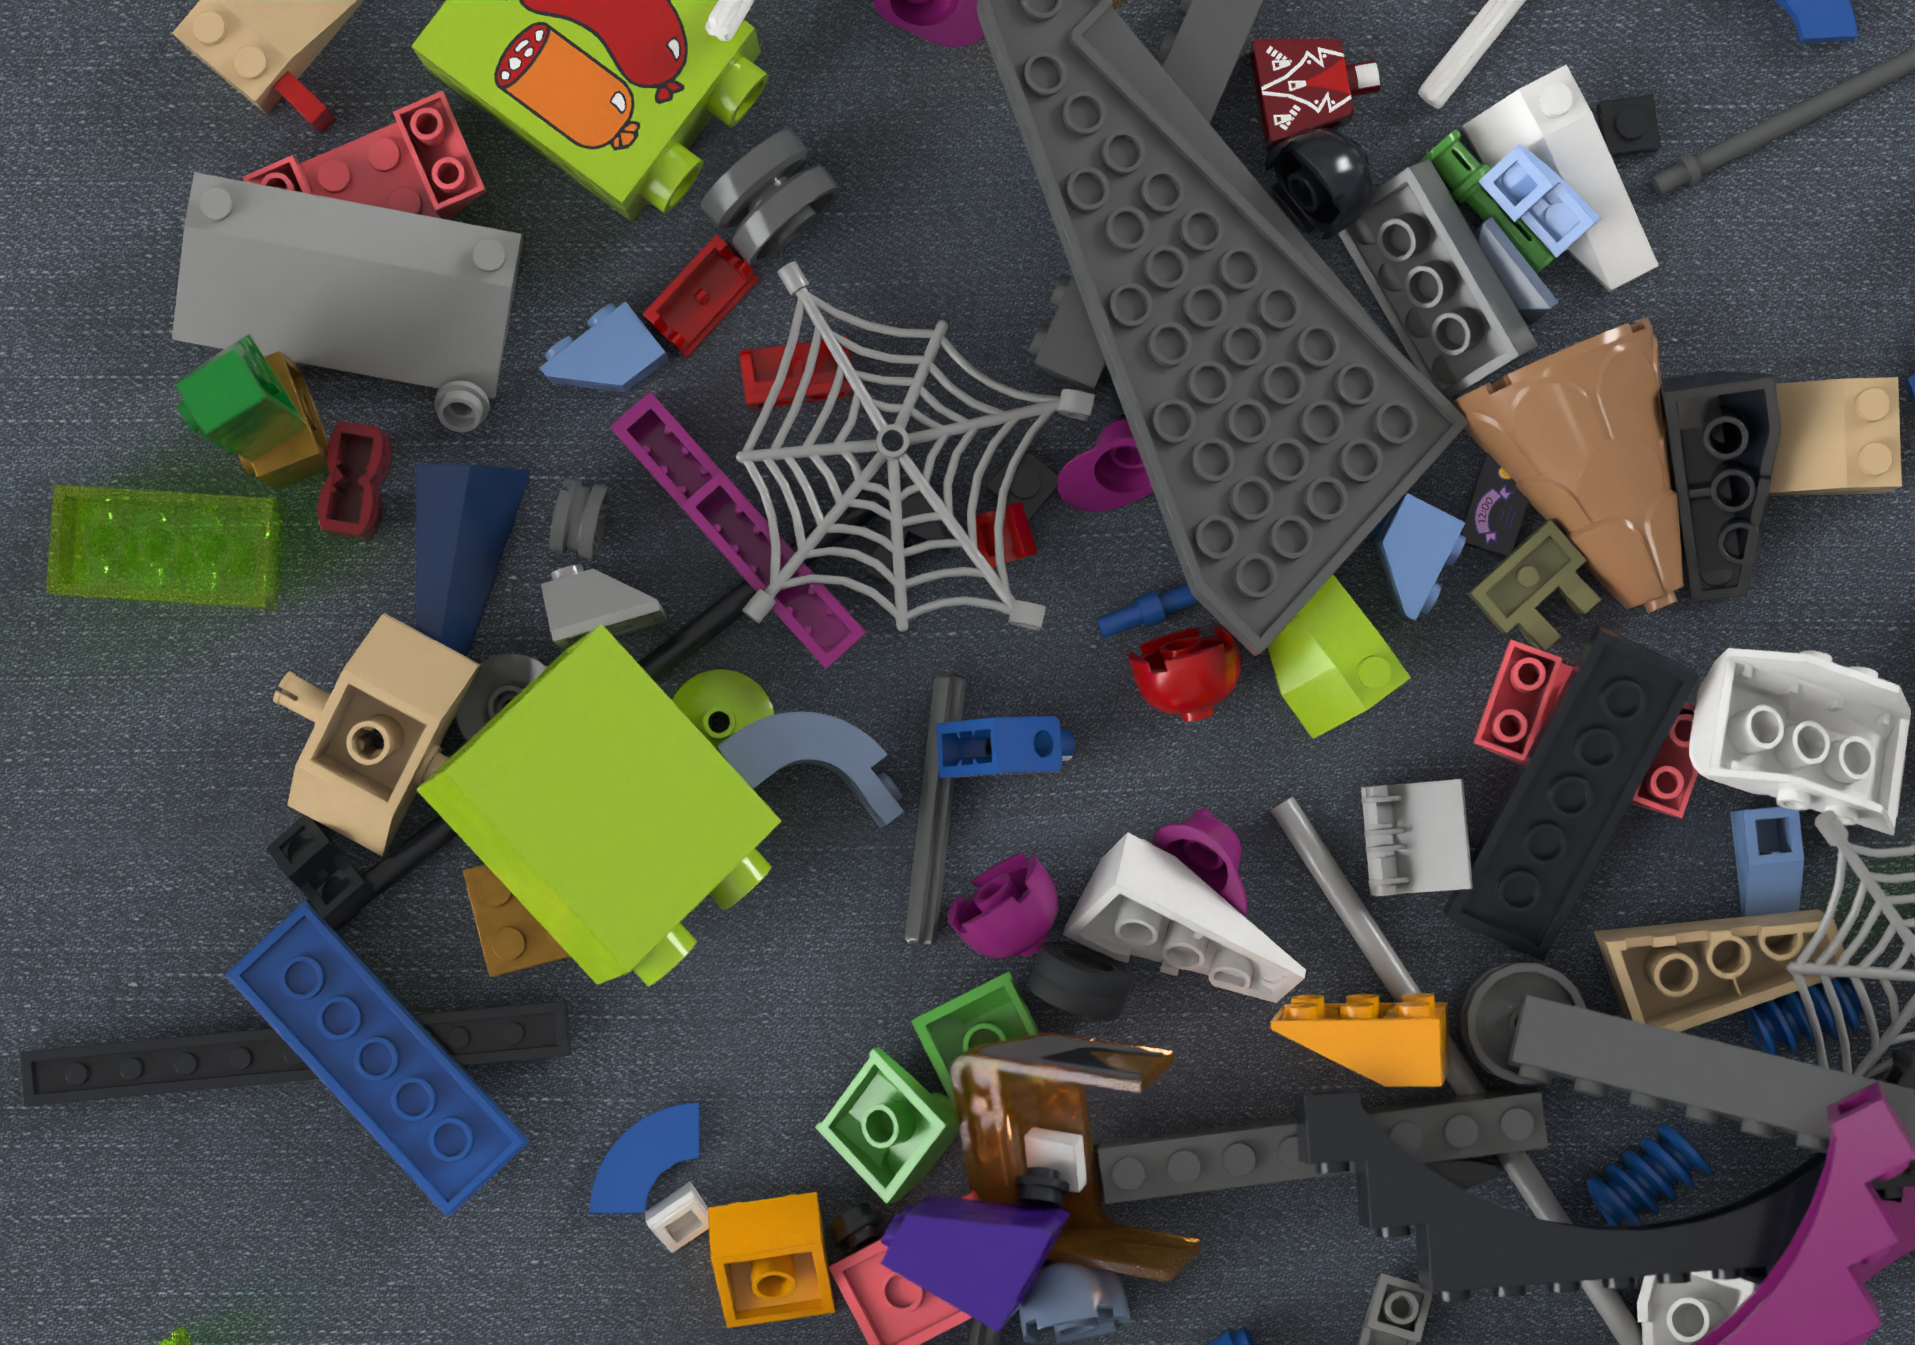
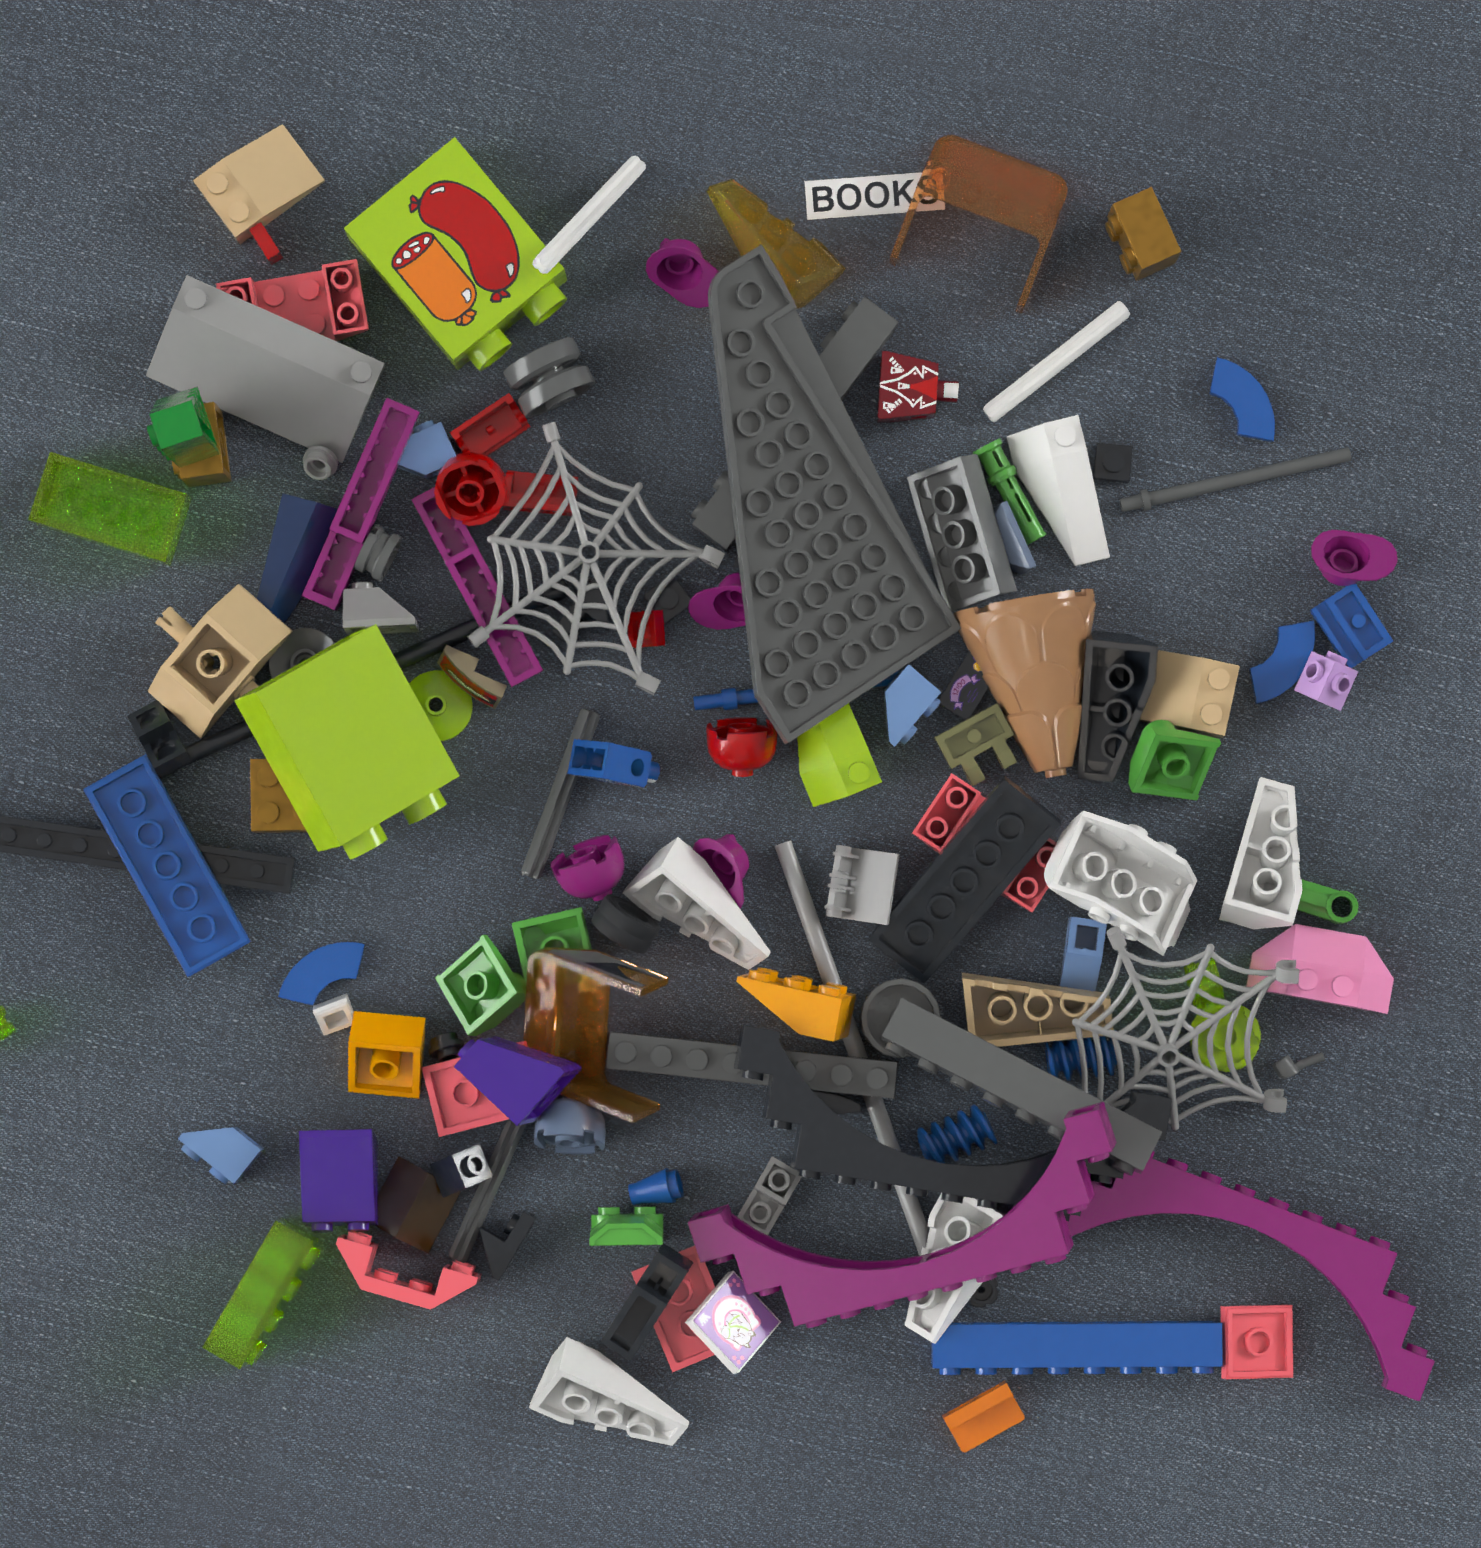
camera: 10 degrees right, 0 degrees up
dark red brick [317,421,392,541] -> none
sand blue arch [716,711,904,828] -> none
black plate [1014,1167,1070,1208] -> none
white tile [1024,1127,1087,1193] -> none
black cylinder [1265,127,1371,240] -> none
light blue slope [1478,144,1601,258] -> none
none -> magenta slope [302,398,420,611]
none -> red cylinder [434,452,507,526]
none -> dark tan slope [437,645,507,709]
none -> bright green slope [1128,720,1221,800]

